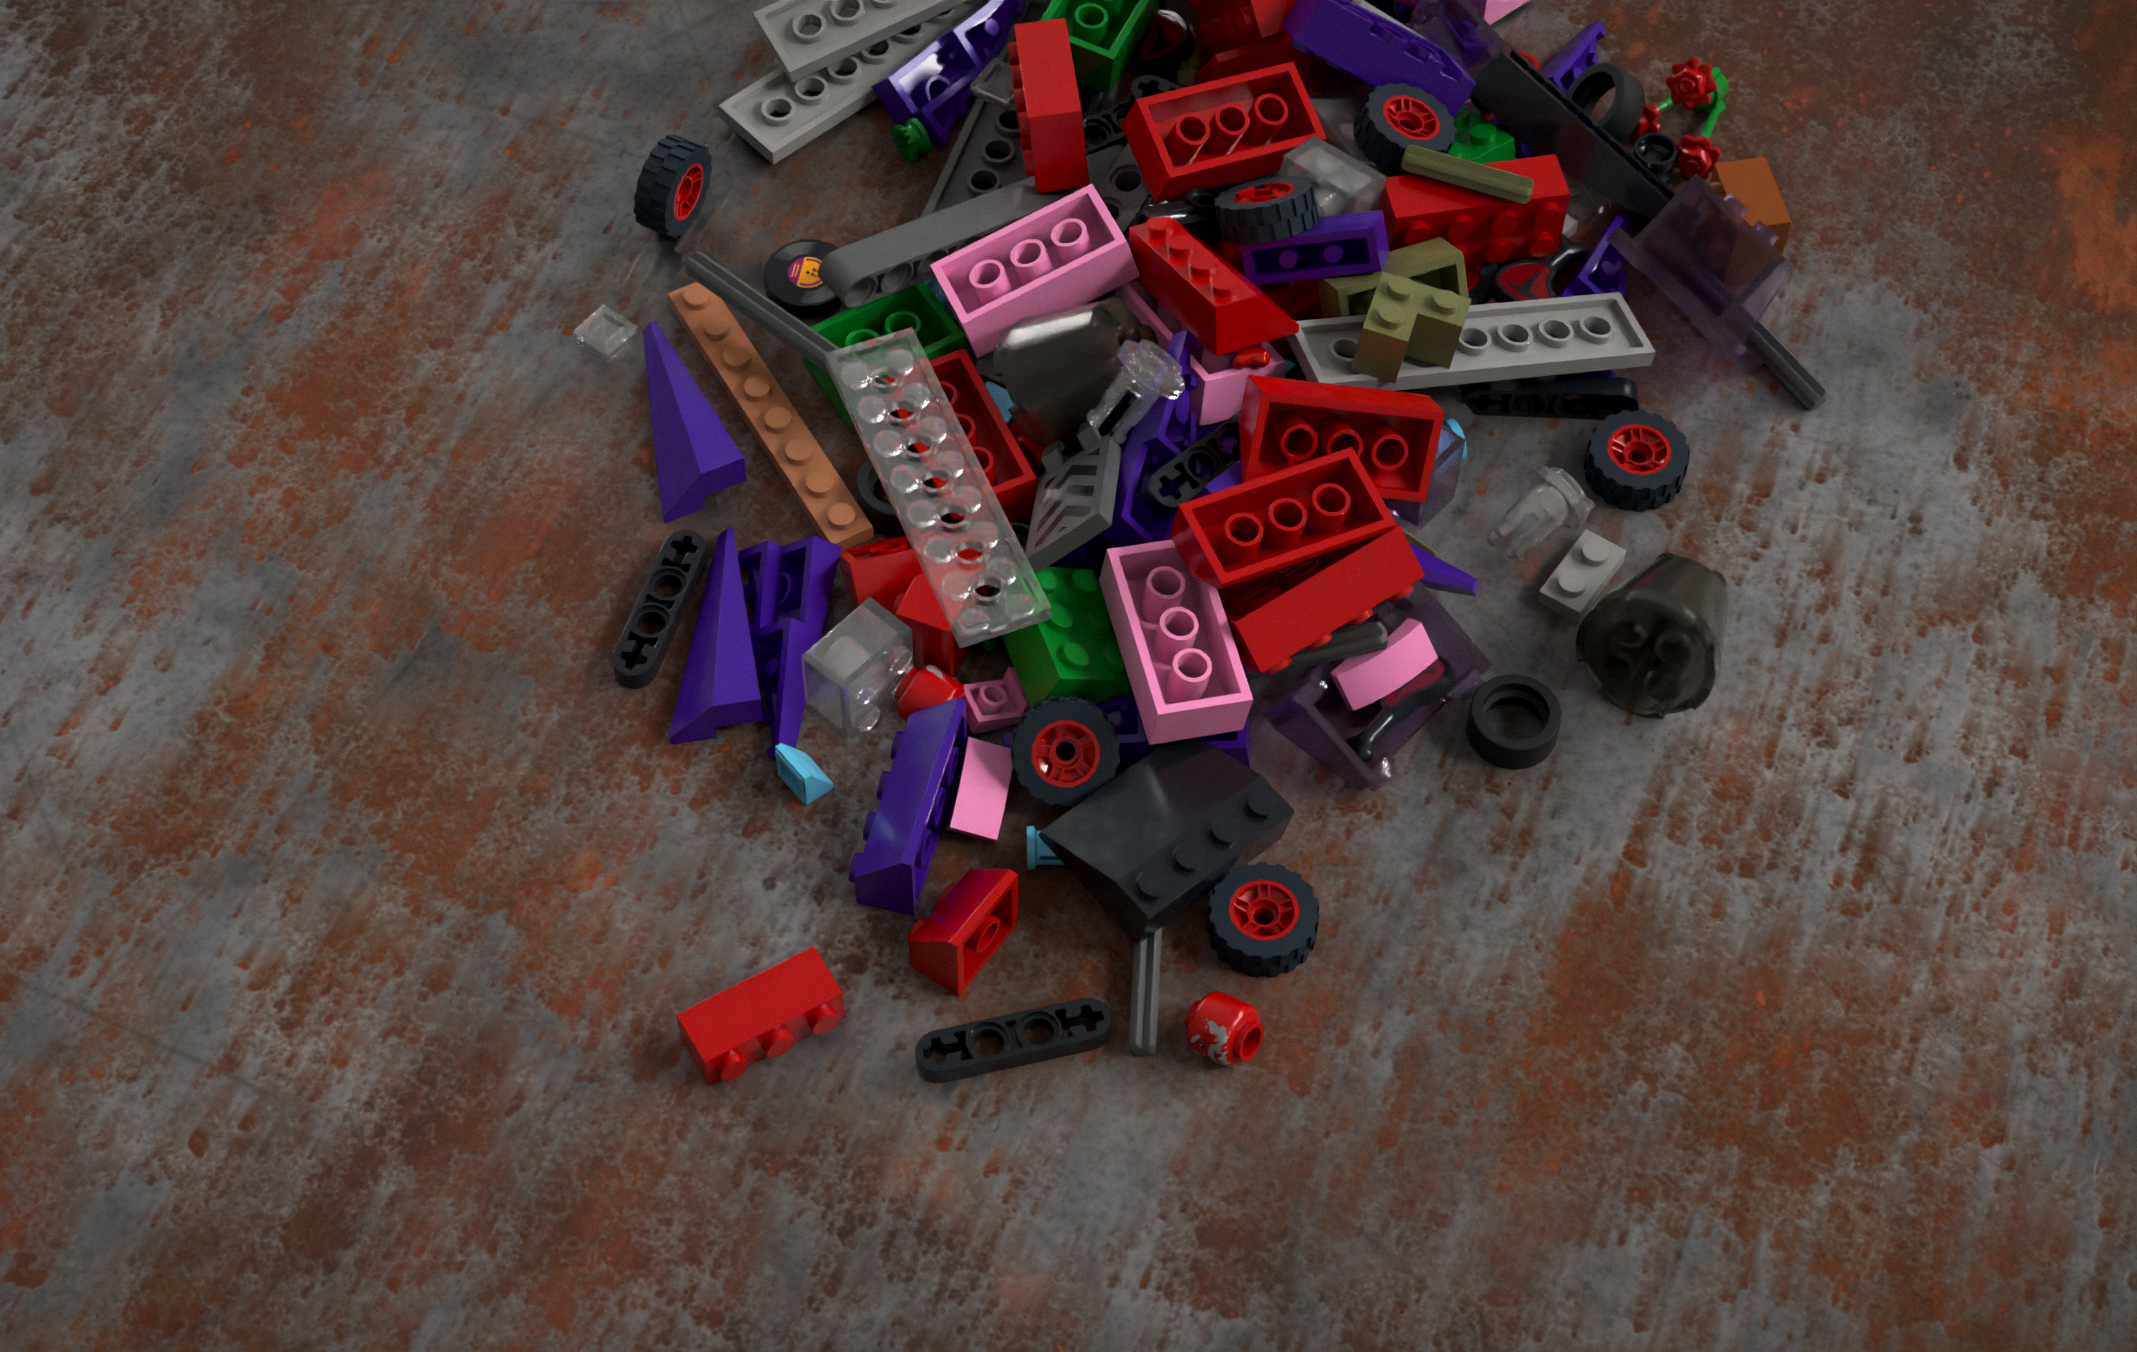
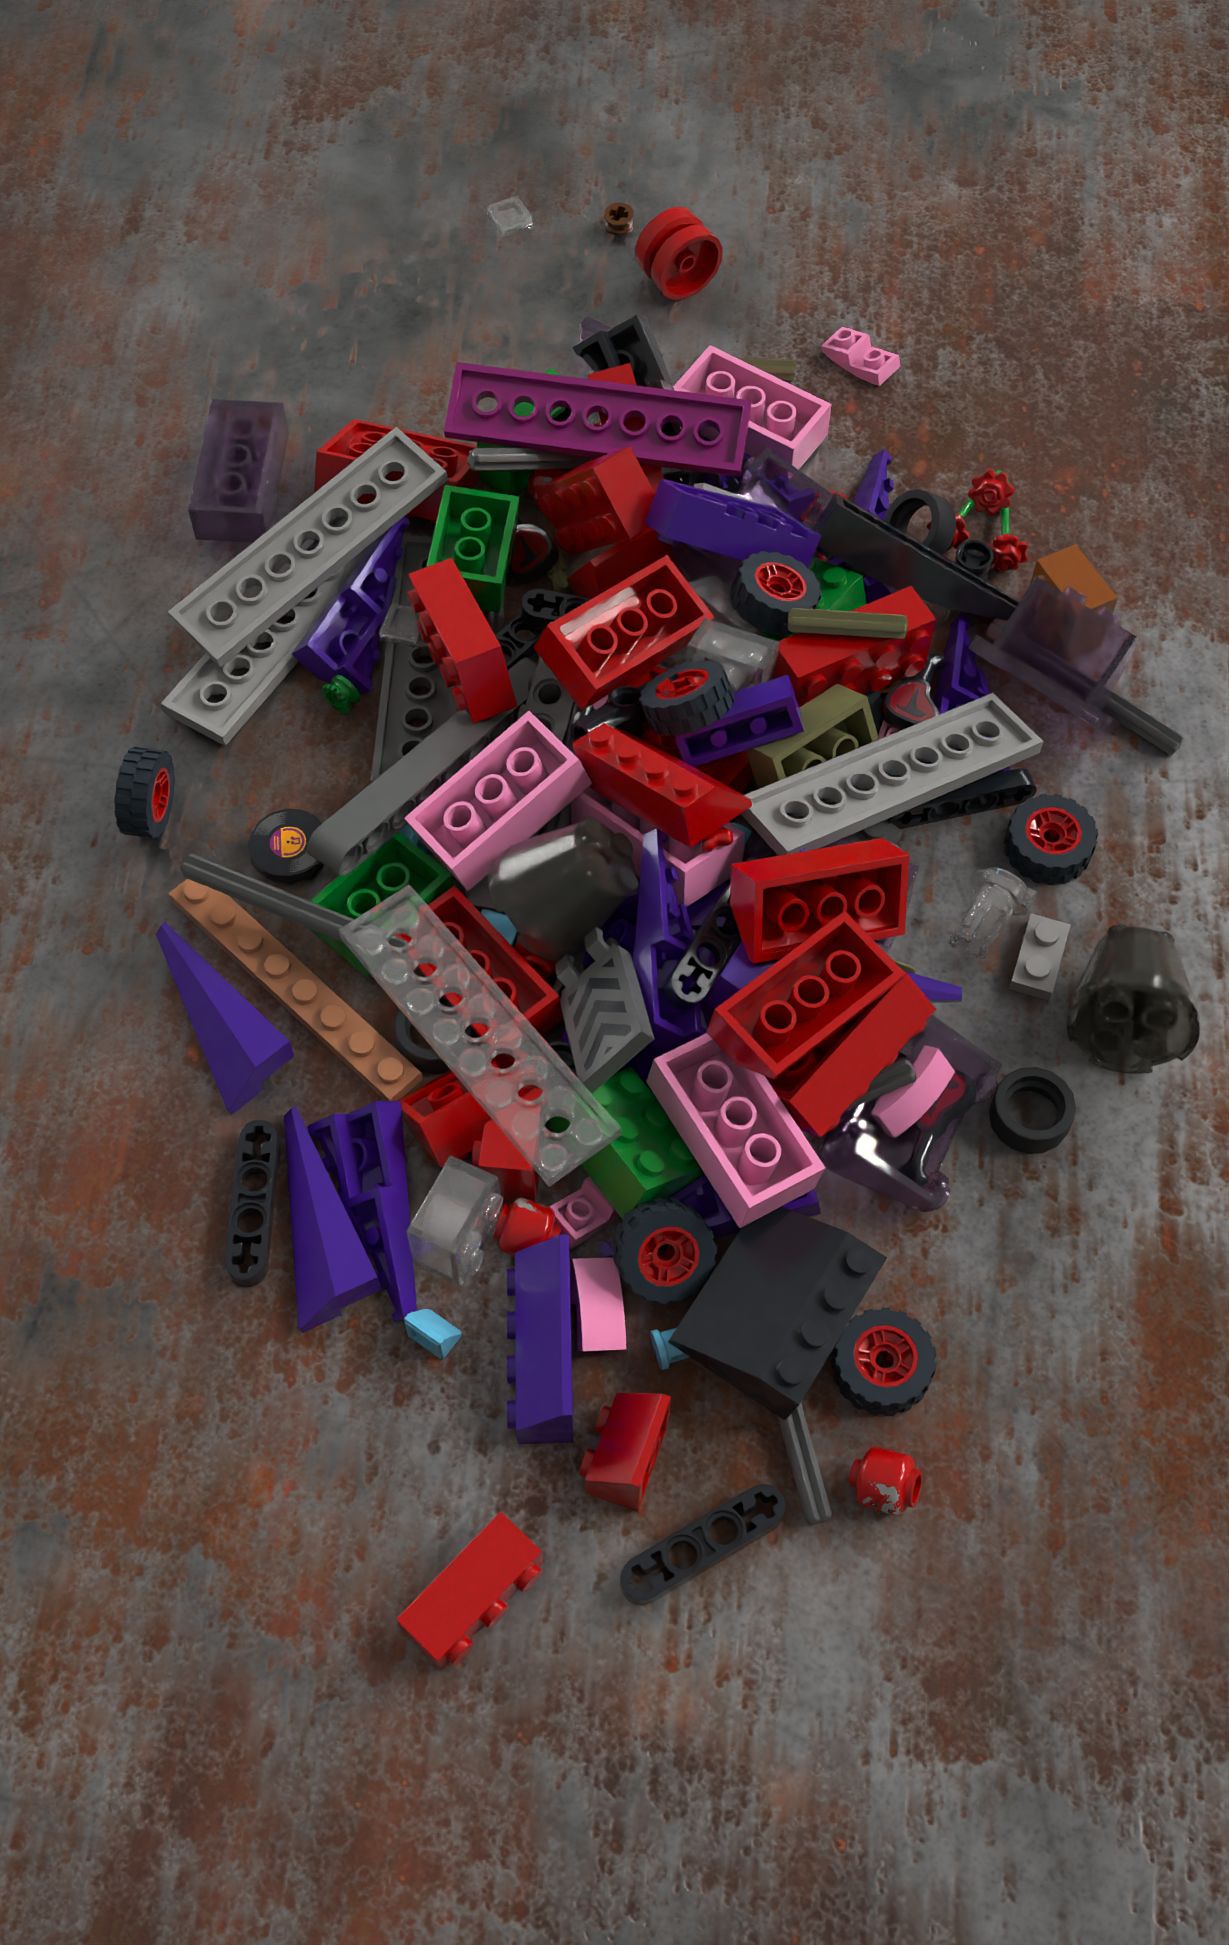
camera: 15 degrees left, 5 degrees up
clear tile [573,304,638,363] -> none
clear piece [1086,339,1185,444] -> none
olive brick [1350,272,1472,384] -> none

